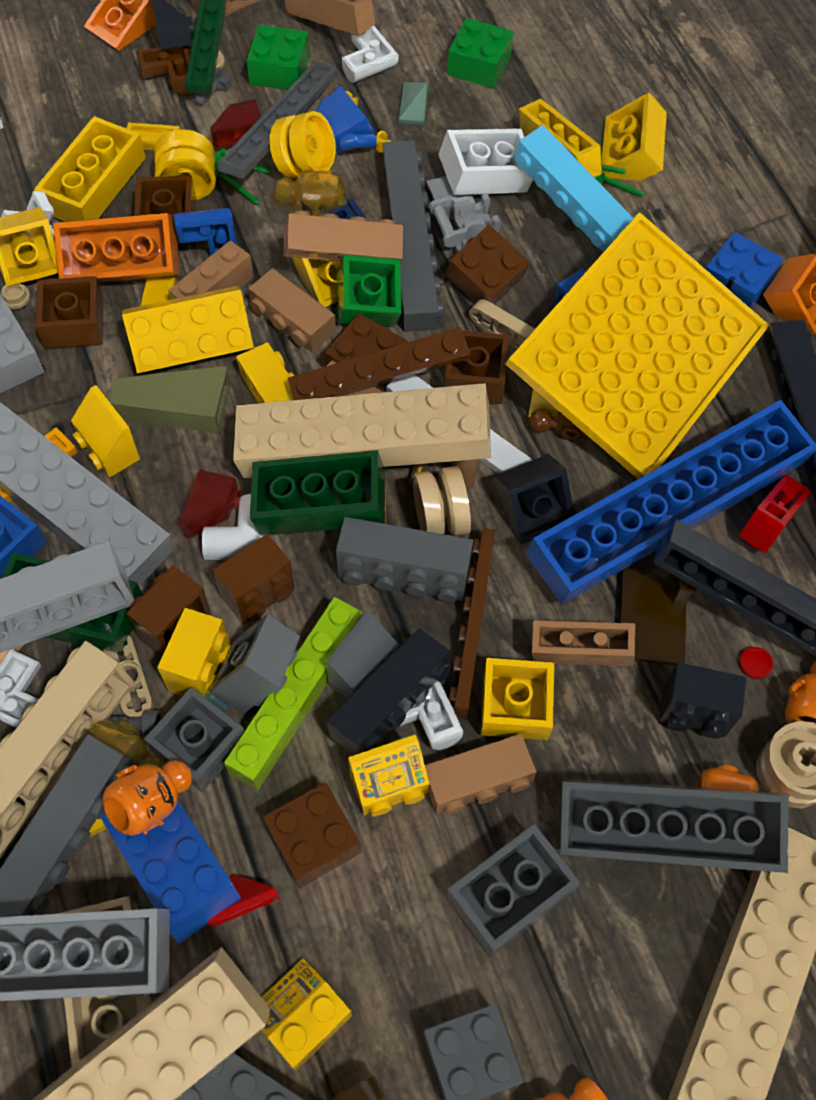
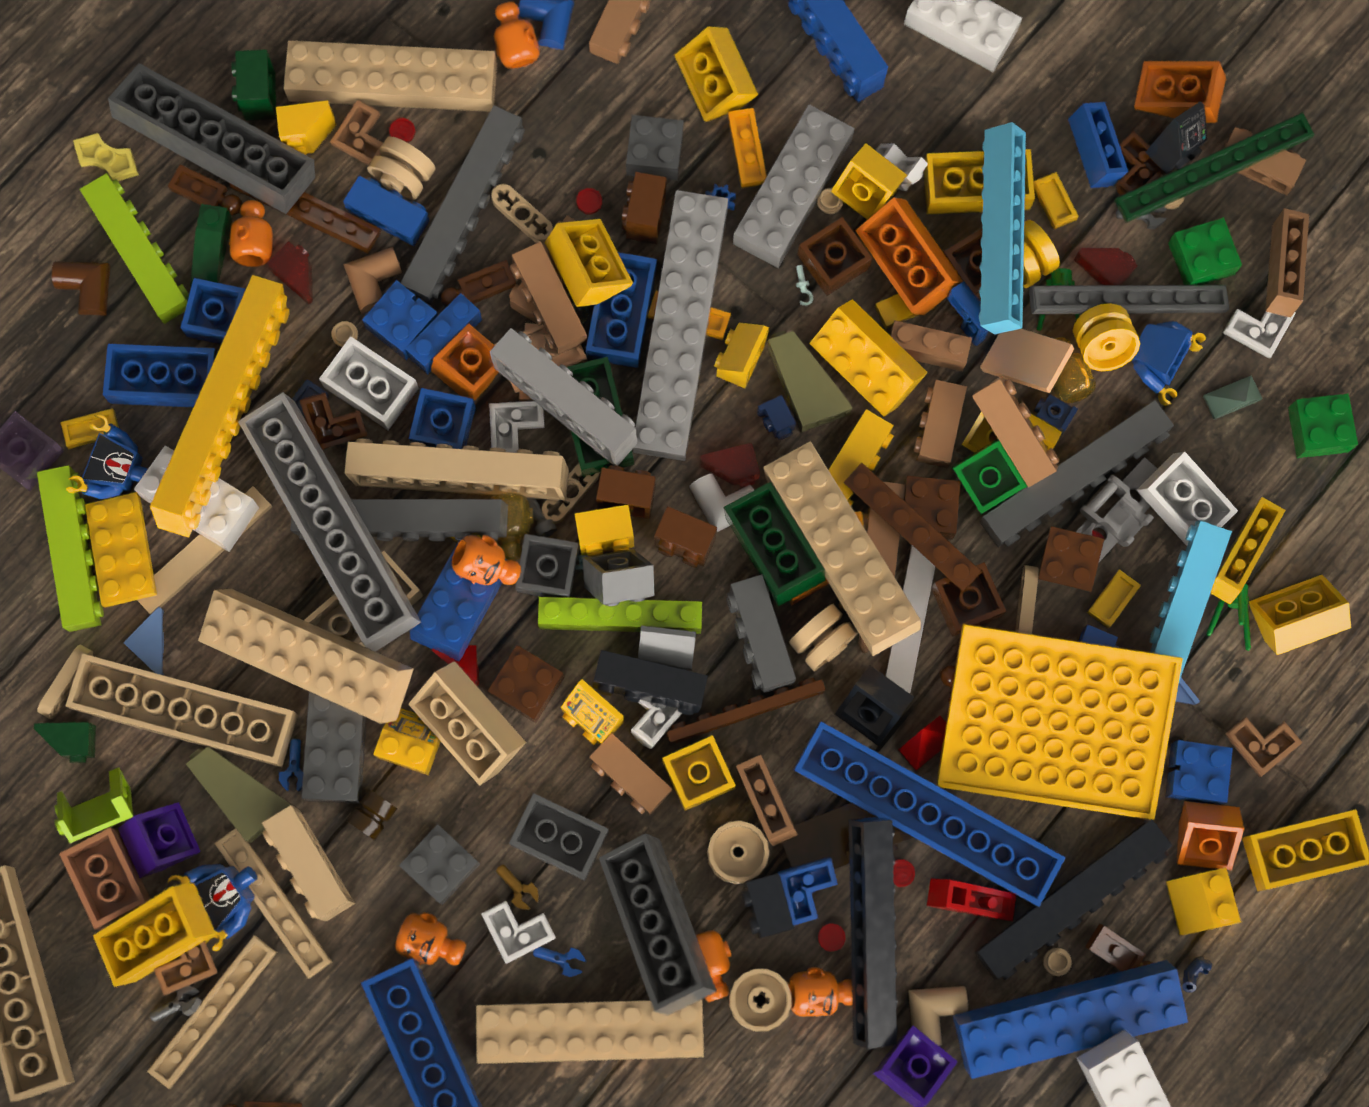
camera: 60 degrees right, 15 degrees up
none -> tan brick [408,661,526,786]
none -> white brick [481,901,556,964]
none -> pearl gold bar [496,864,539,910]
none -> blue bar [533,947,586,977]
none -> tan wheel [707,821,769,885]
none -> dark blue brick [757,395,796,440]
none -> blue brick [777,857,838,926]
none -> light aqua hand [796,265,813,306]
none -> red slope [898,716,946,771]
none -> medium azure brick [979,122,1026,335]
none -> light nougat tile [980,329,1074,393]
none -> blue brick [1068,102,1128,188]
none -> yellow tile [1087,569,1141,629]
none -> medium nougat brick [1224,717,1303,777]

